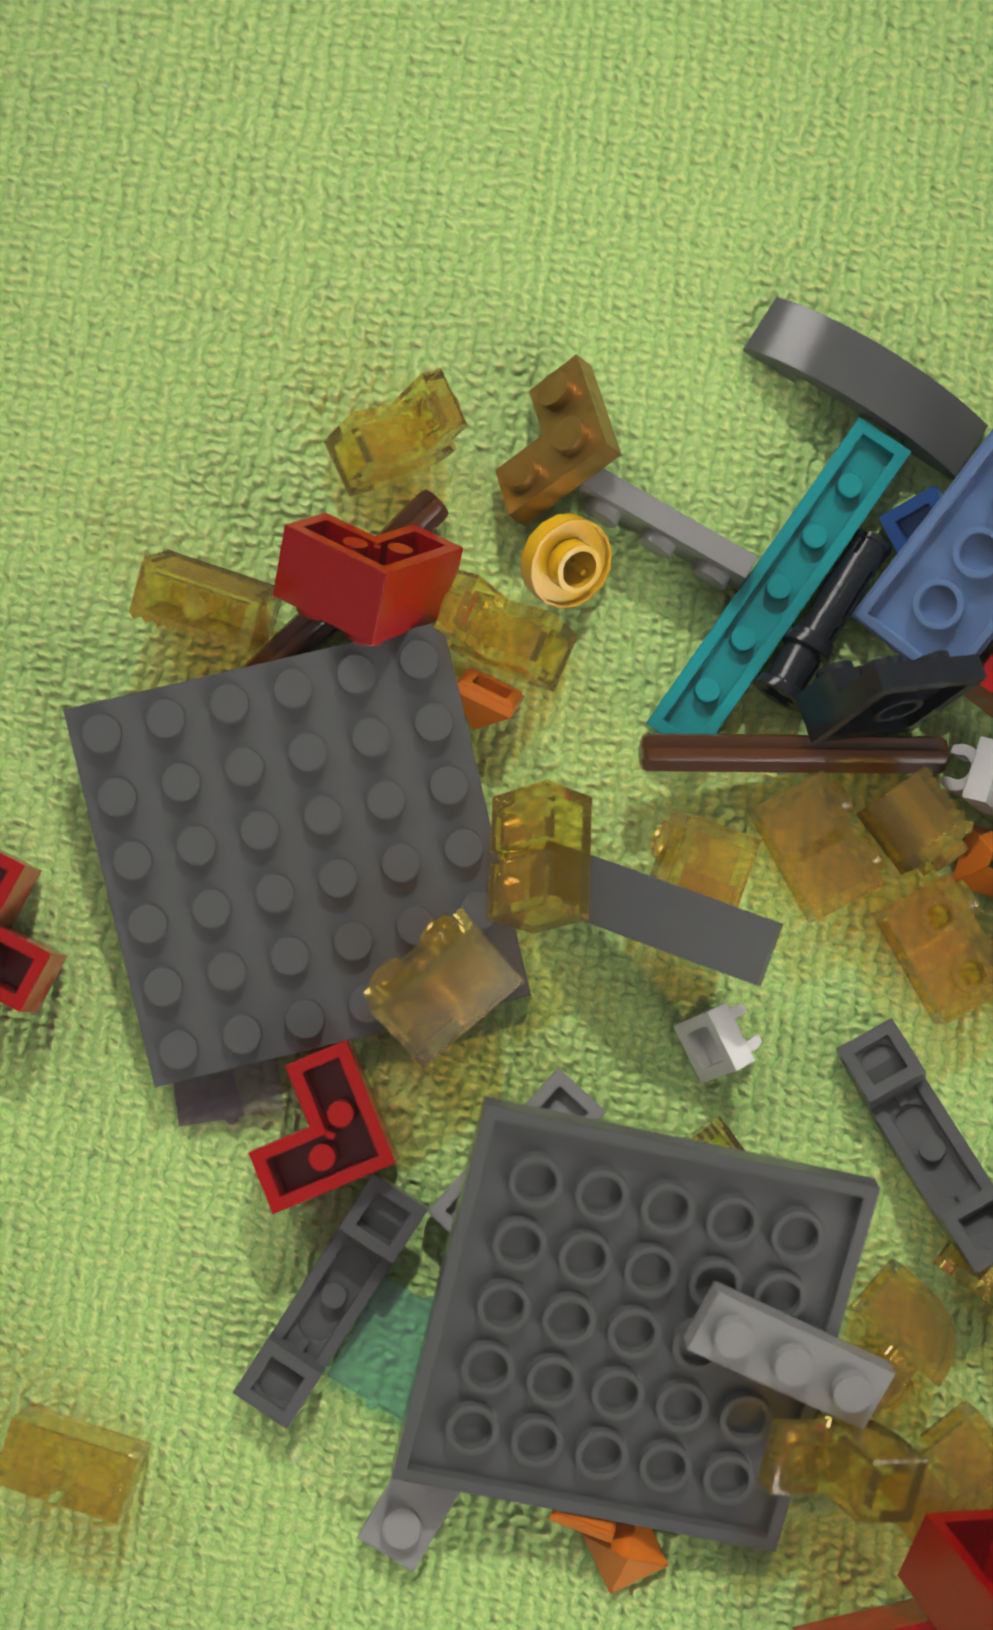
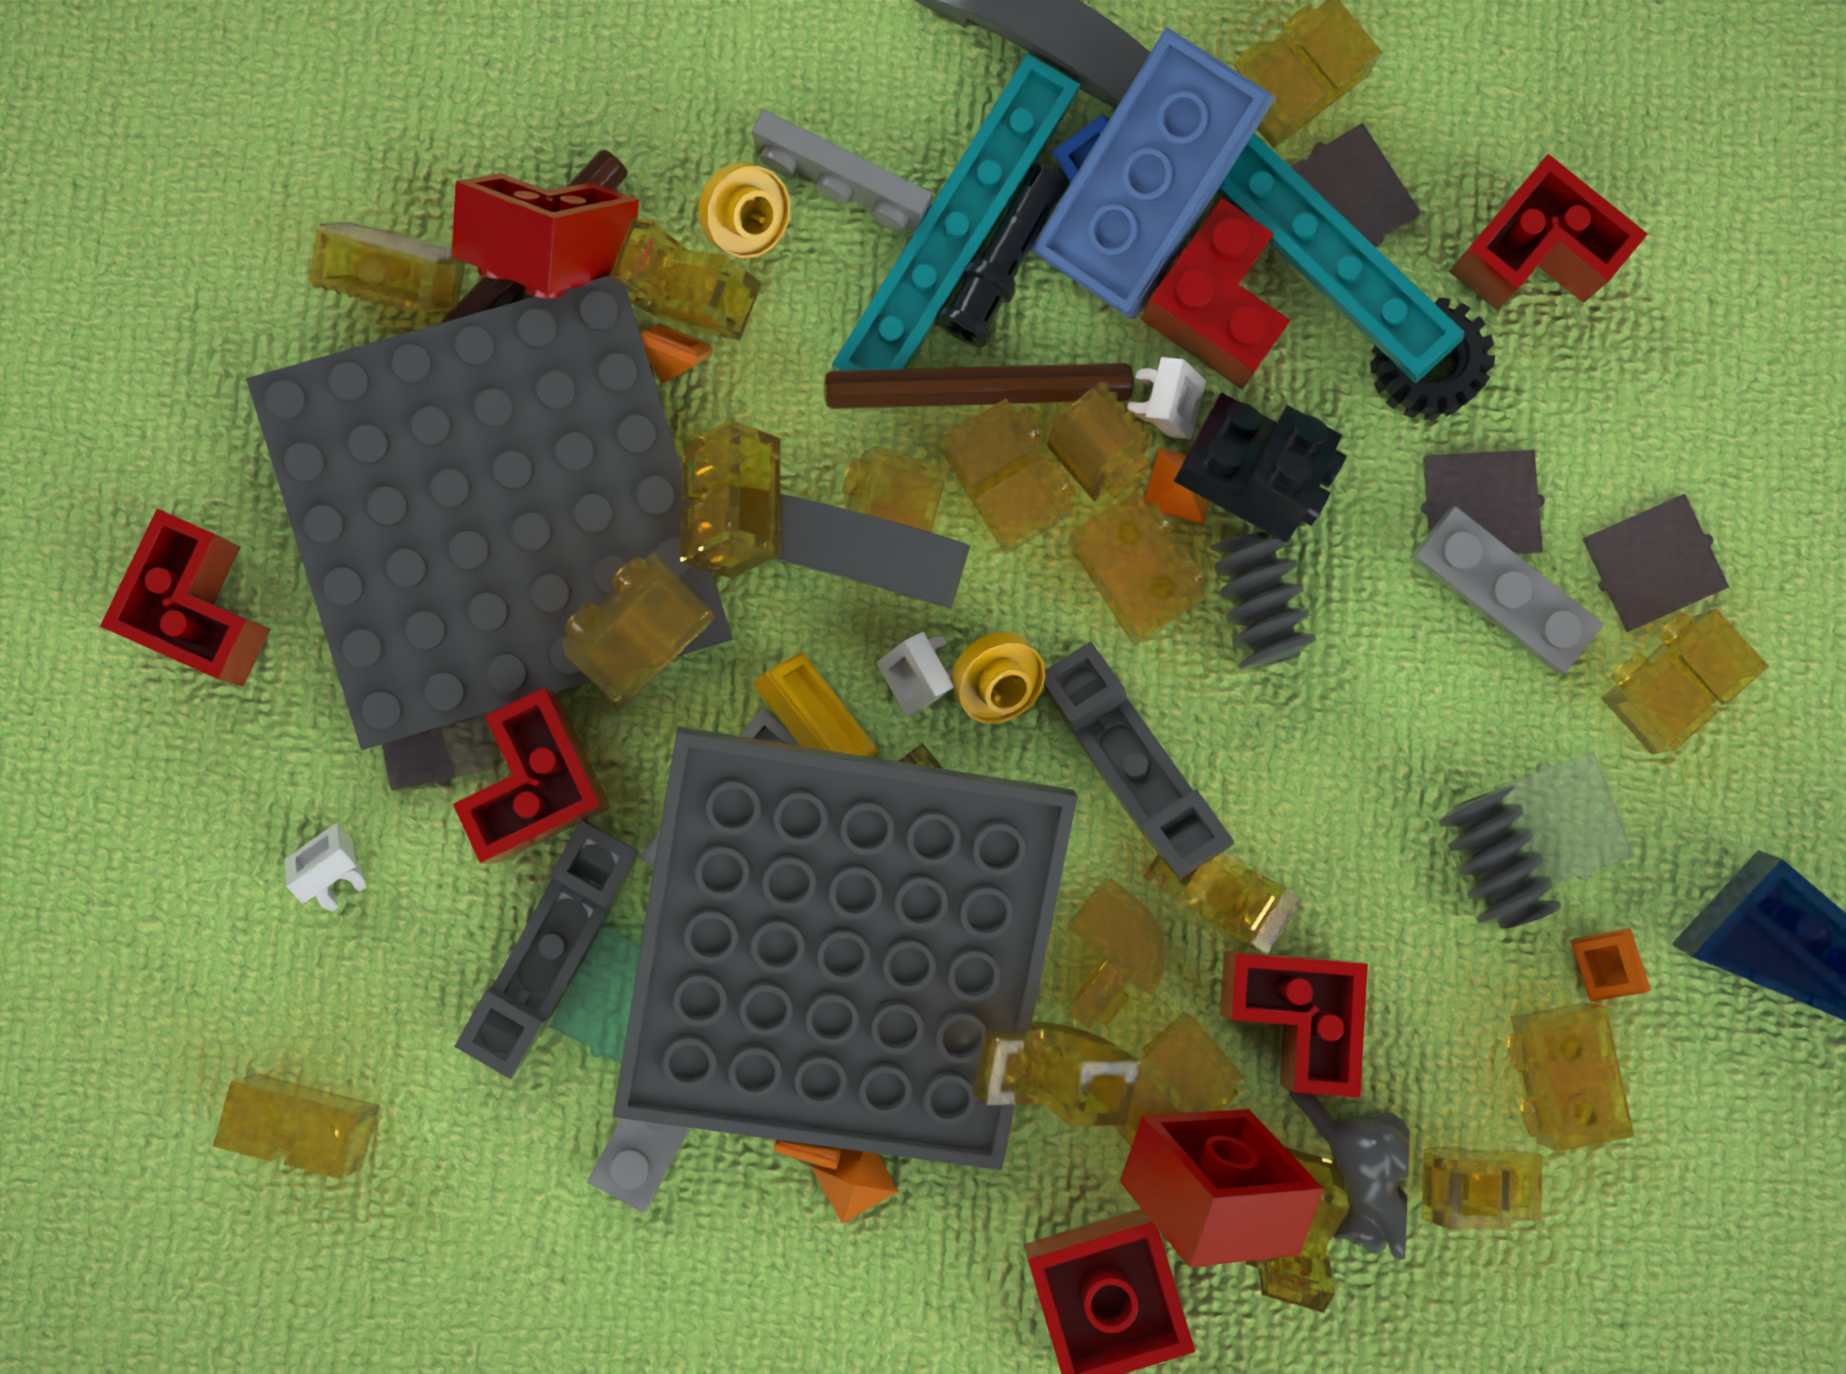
camera: 10 degrees left, 0 degrees up
clear yellow brick [324,369,468,497] -> none
pearl gold plate [495,354,622,526] -> none
light grey plate [683,1281,896,1430] -> none
black plate [795,650,987,744] -> none
none -> white tile [284,822,366,911]
none -> yellow tile [753,652,879,757]
none -> yellow plate [951,632,1046,724]

